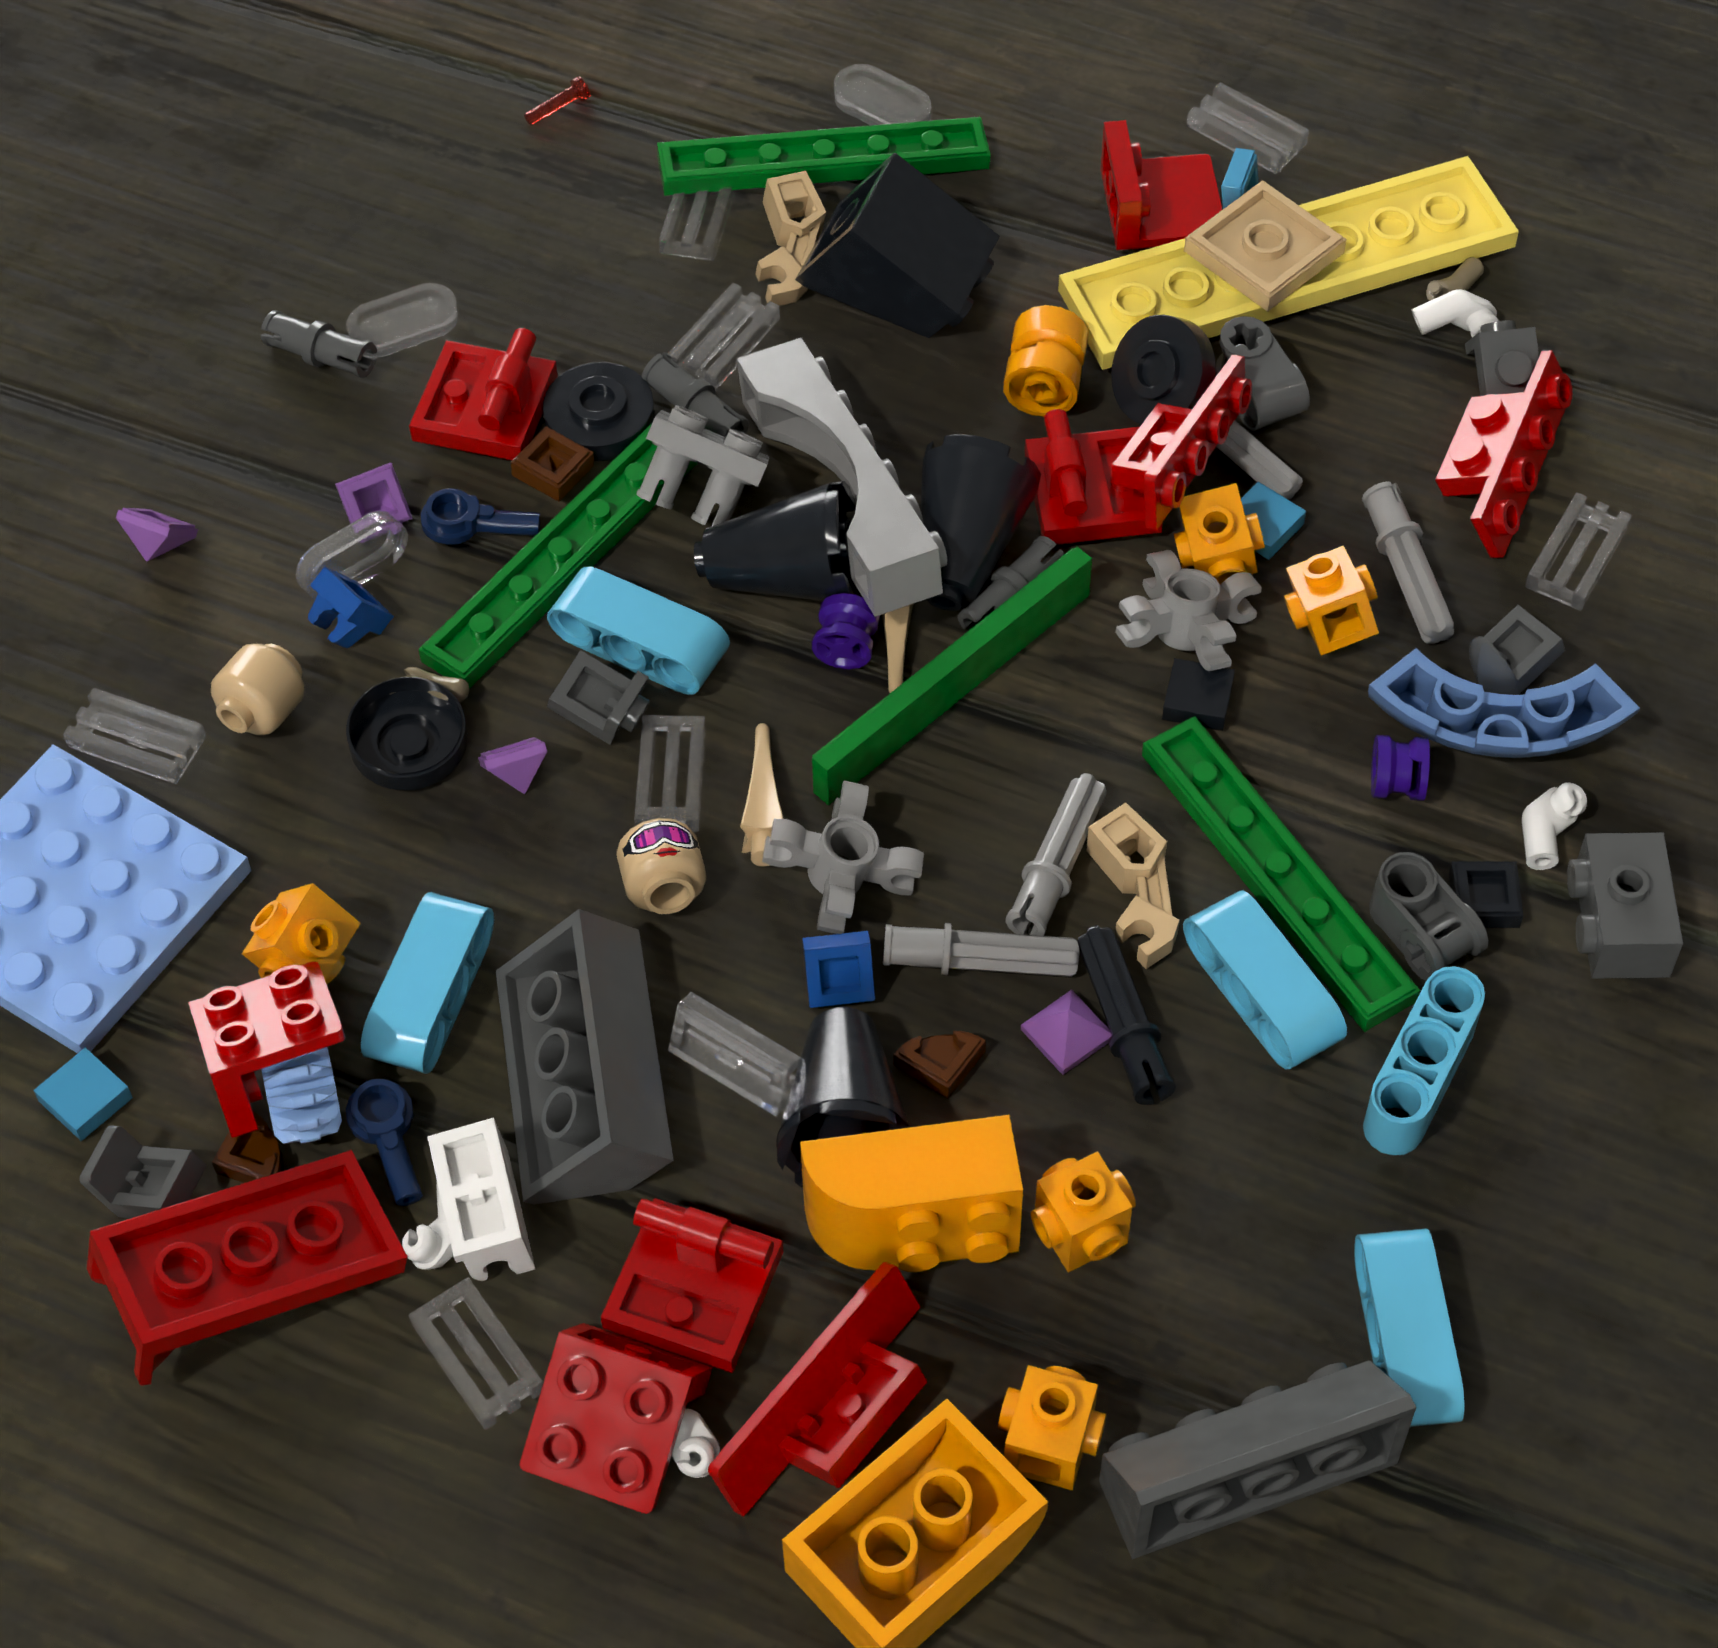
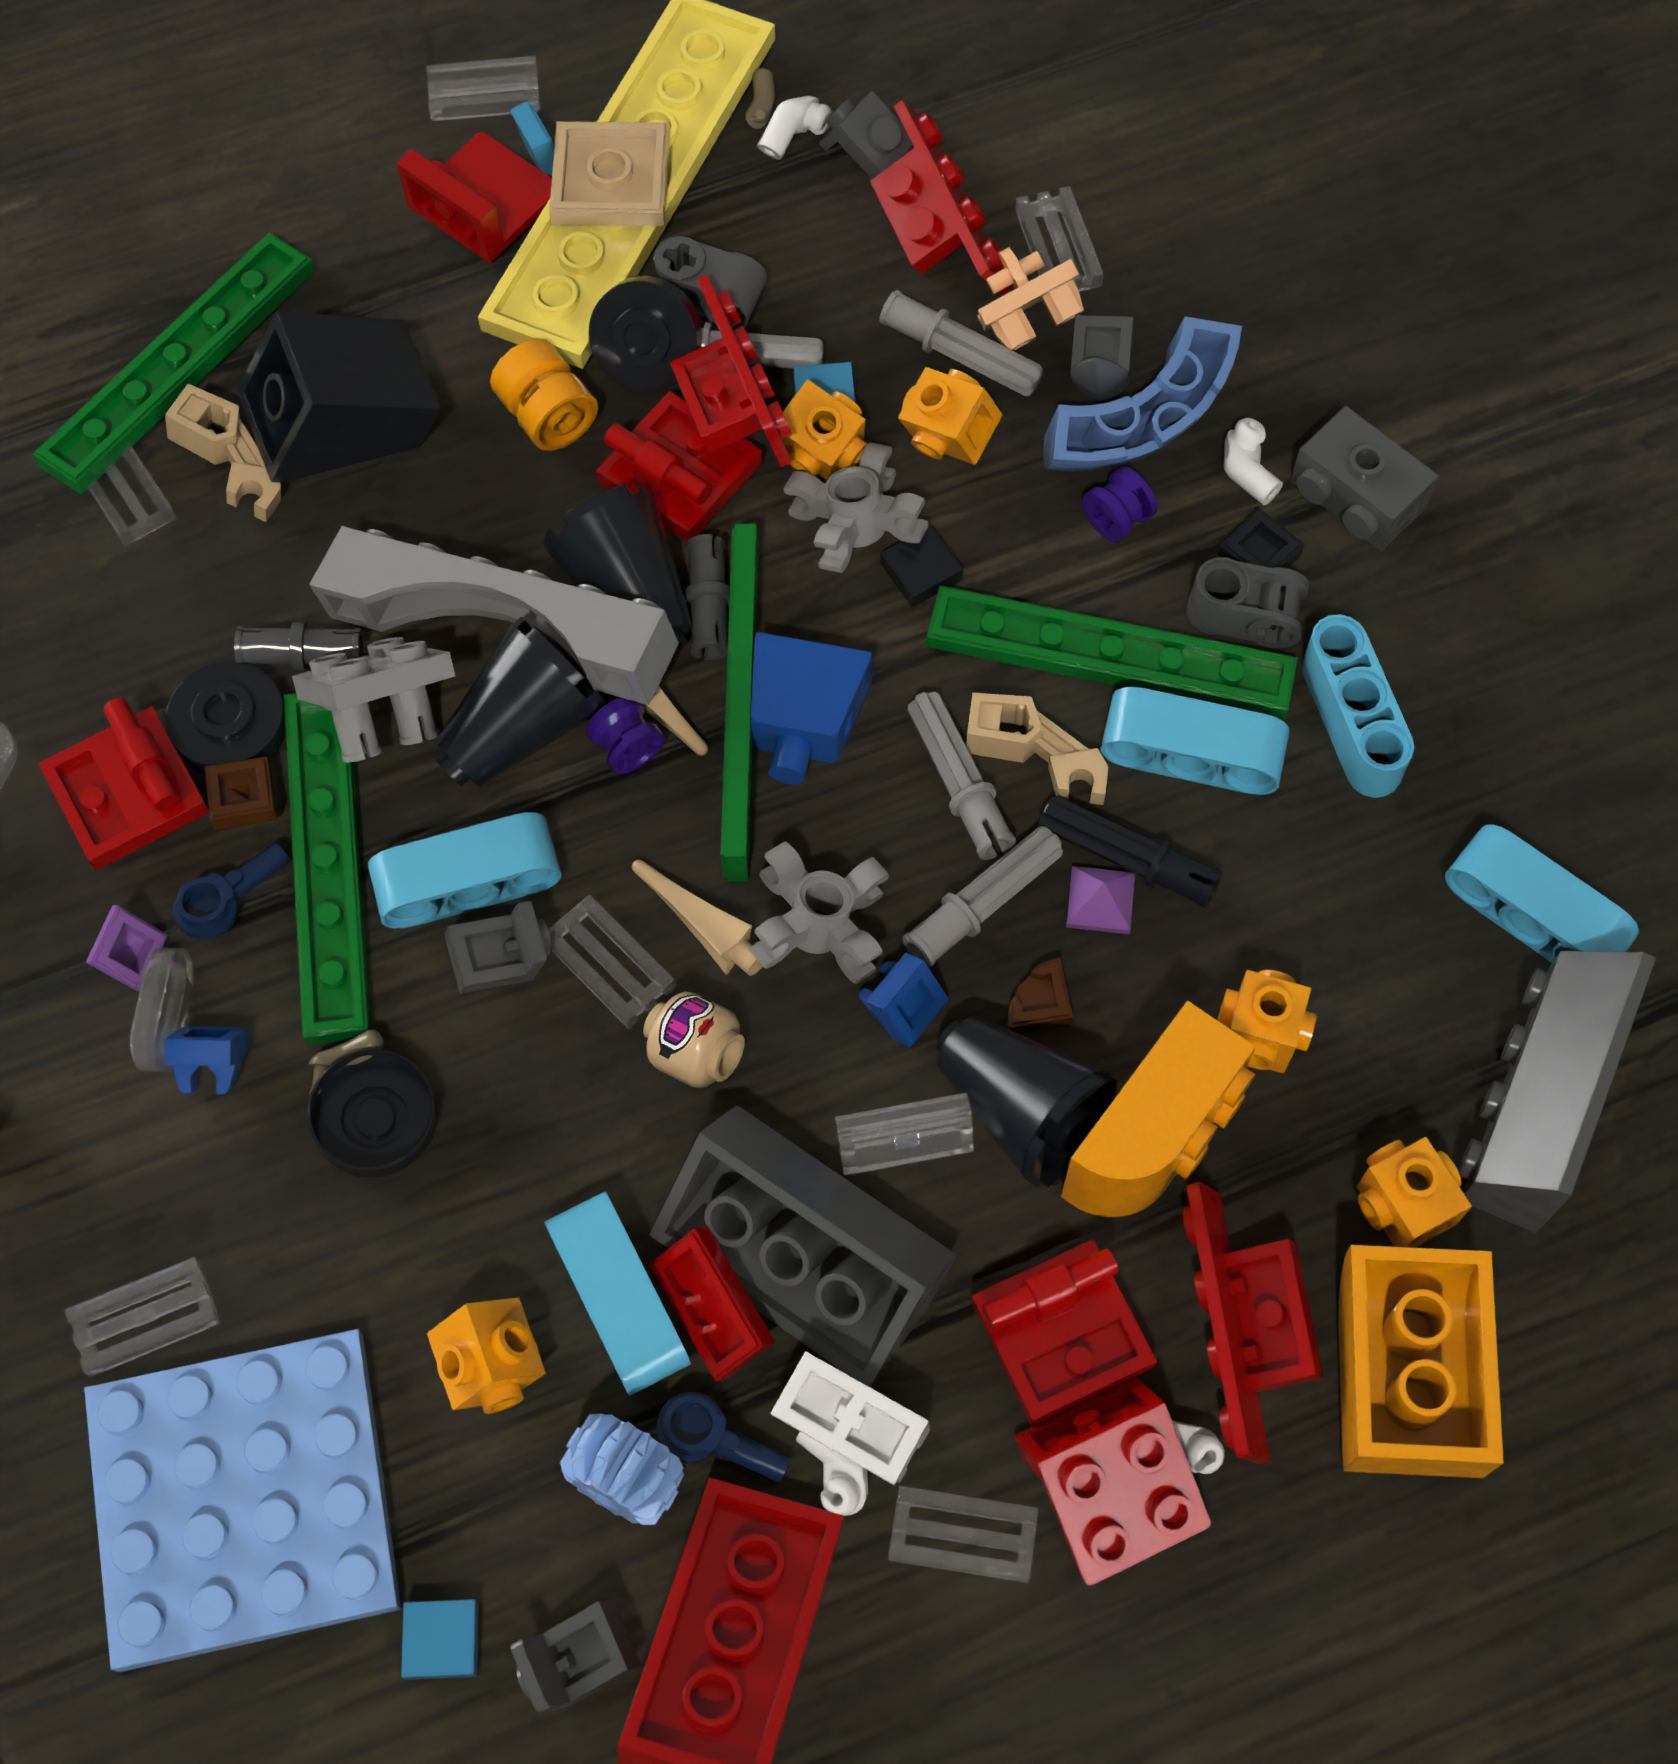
camera: 45 degrees left, 10 degrees up
red bracket [188,961,345,1138] -> none
tan head [211,643,304,735] -> none
reddish brown tile [212,1111,284,1183] -> none
medium lavender slope [478,737,547,794] -> none
clear tile [668,283,780,390] -> none
clear tile [834,64,931,125] -> none
none -> red plate [649,1226,776,1382]
none -> blue torso [751,632,872,785]
none -> light nougat hips [977,247,1084,351]

